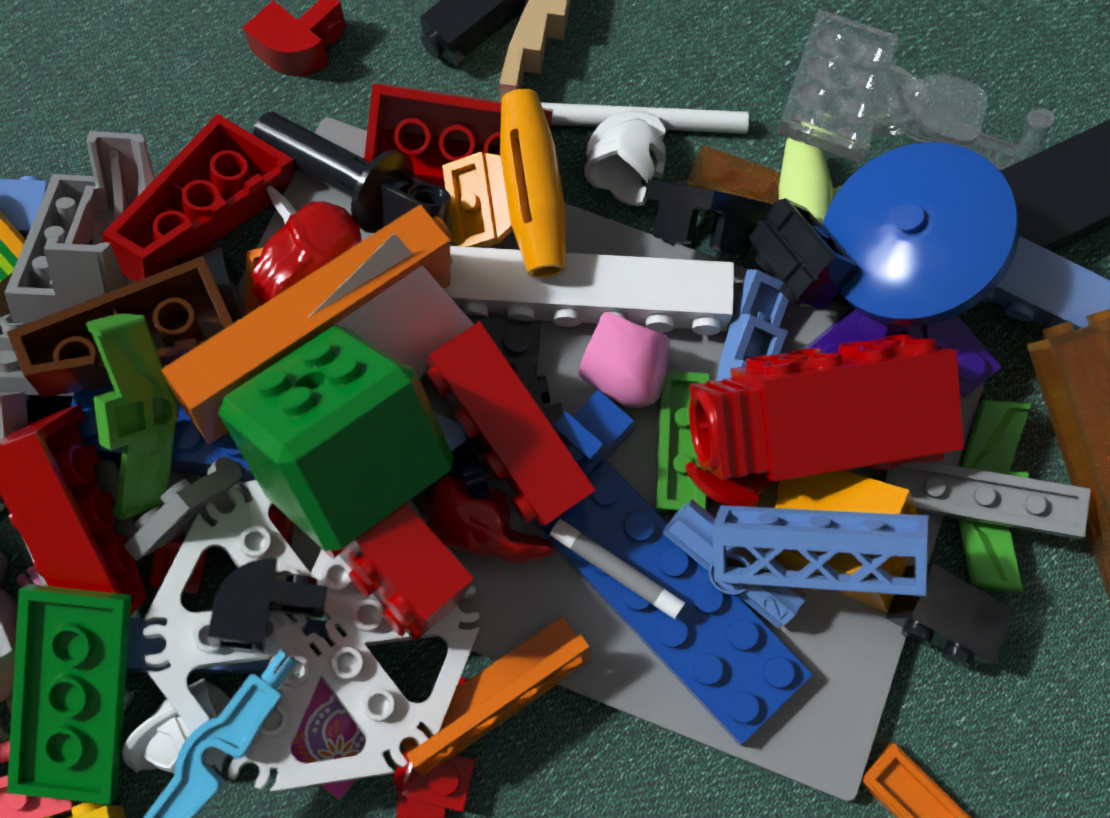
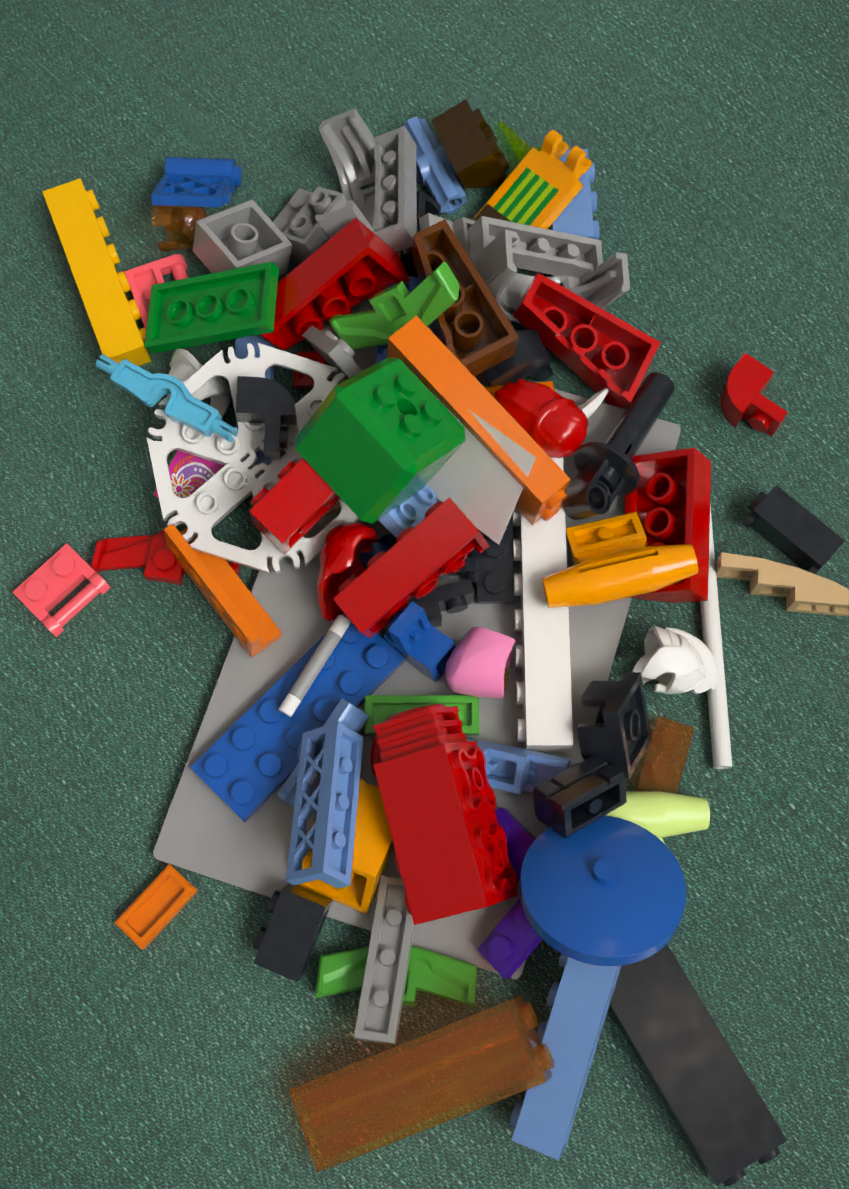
camera: 90 degrees right, 0 degrees up
clear plate [776,9,1055,170] -> none

